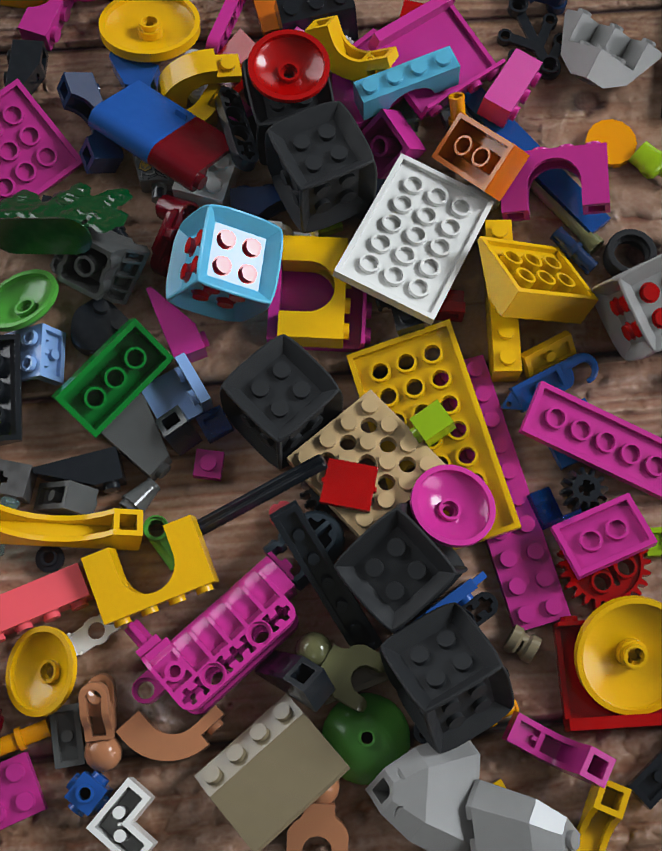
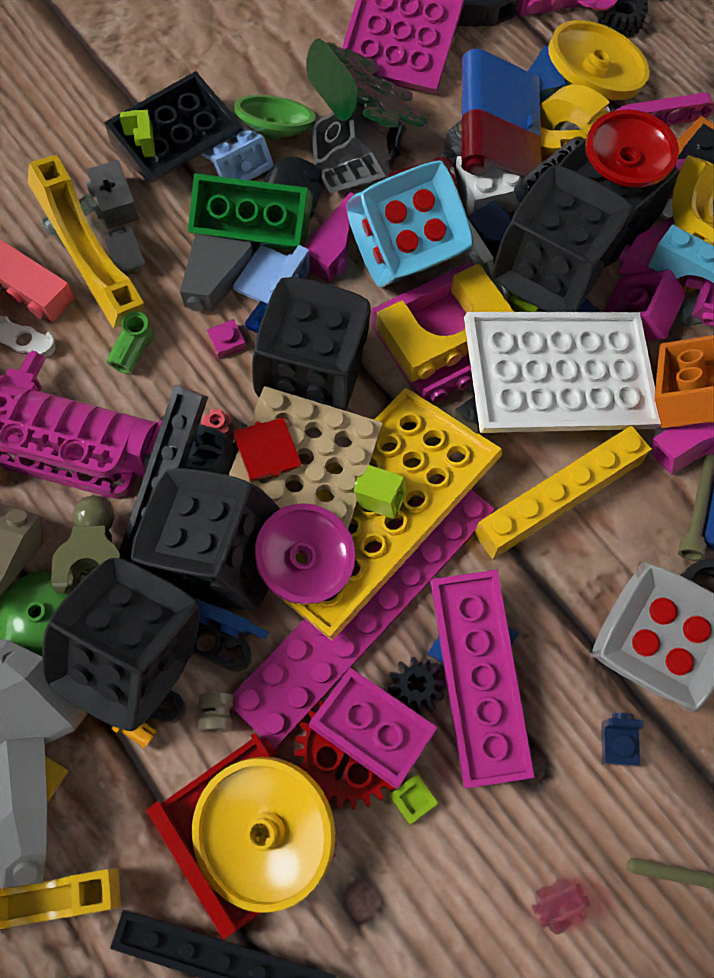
camera: 60 degrees right, 5 degrees down
black slope [32,446,127,493] -> none
black plate [35,546,65,573] -> none
dark blue arch [57,72,124,174] -> none
yellow arch [81,515,220,628] -> none
dark grey cone [118,478,160,514] -> none
black brick [155,405,203,456] -> none
black axle [197,454,328,535] -> none
black slope [254,650,336,712] -> none
red panel [435,289,466,322] -> none
yellow slope [477,236,598,324] -> none
blue plate [501,353,599,413] -> none
dark pink arch [502,711,616,789] -> none
yellow plate [521,330,577,378] -> none
clear blue bracket [527,487,583,530] -> none
dark blue pin [549,226,599,275] -> none

